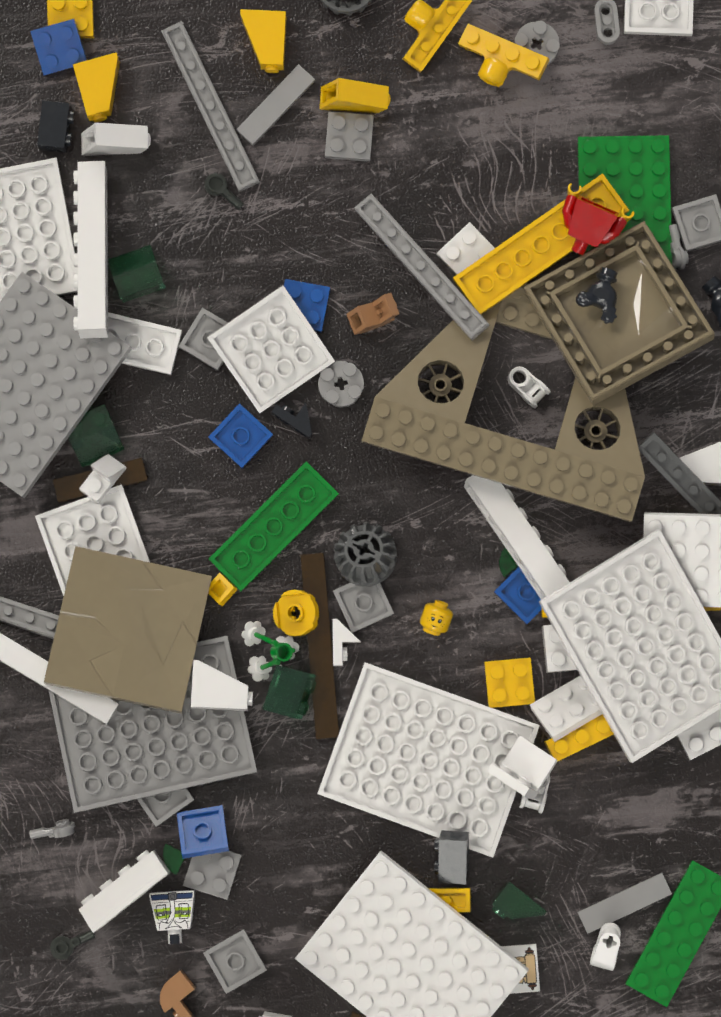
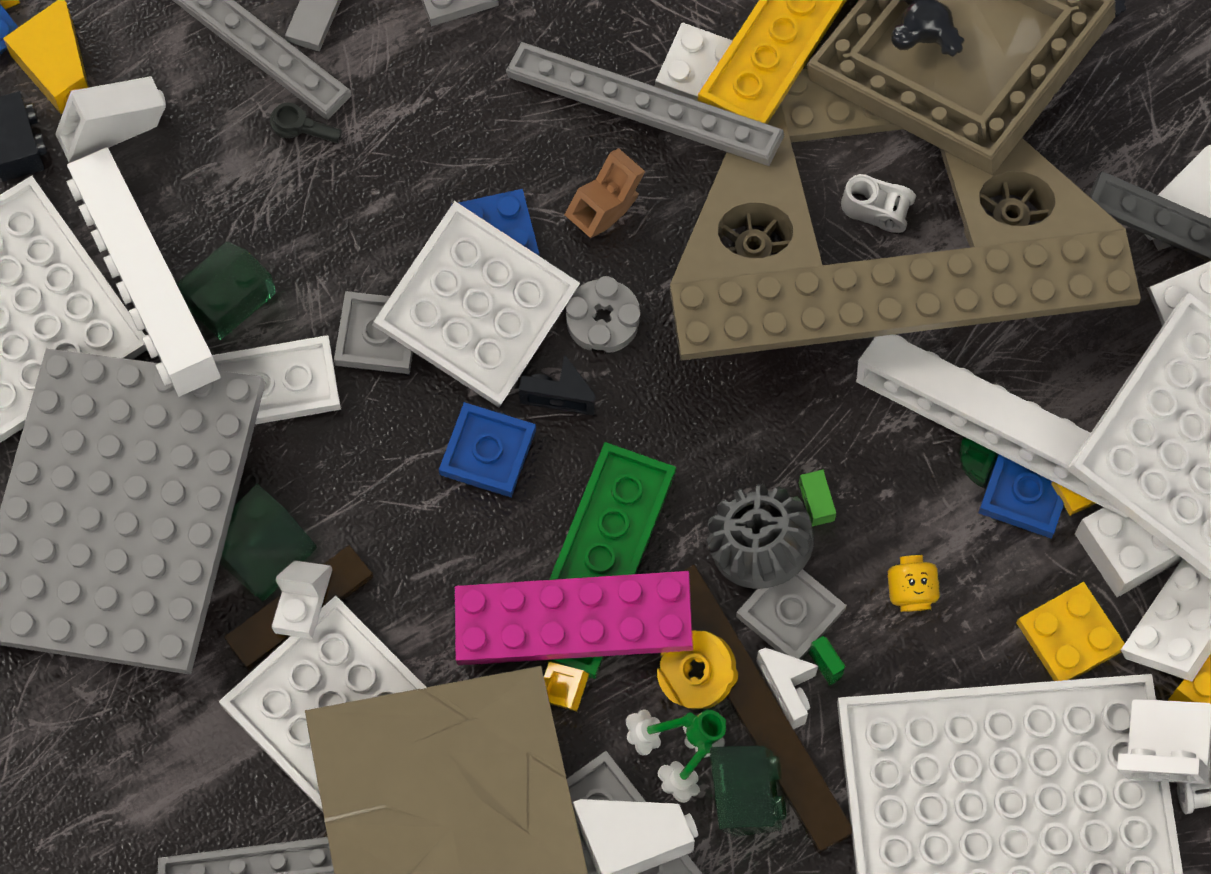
camera: 30 degrees left, 15 degrees down
none -> dark pink plate [455,571,693,665]
none -> bright green piece [799,470,836,527]
none -> green tile [809,636,845,685]

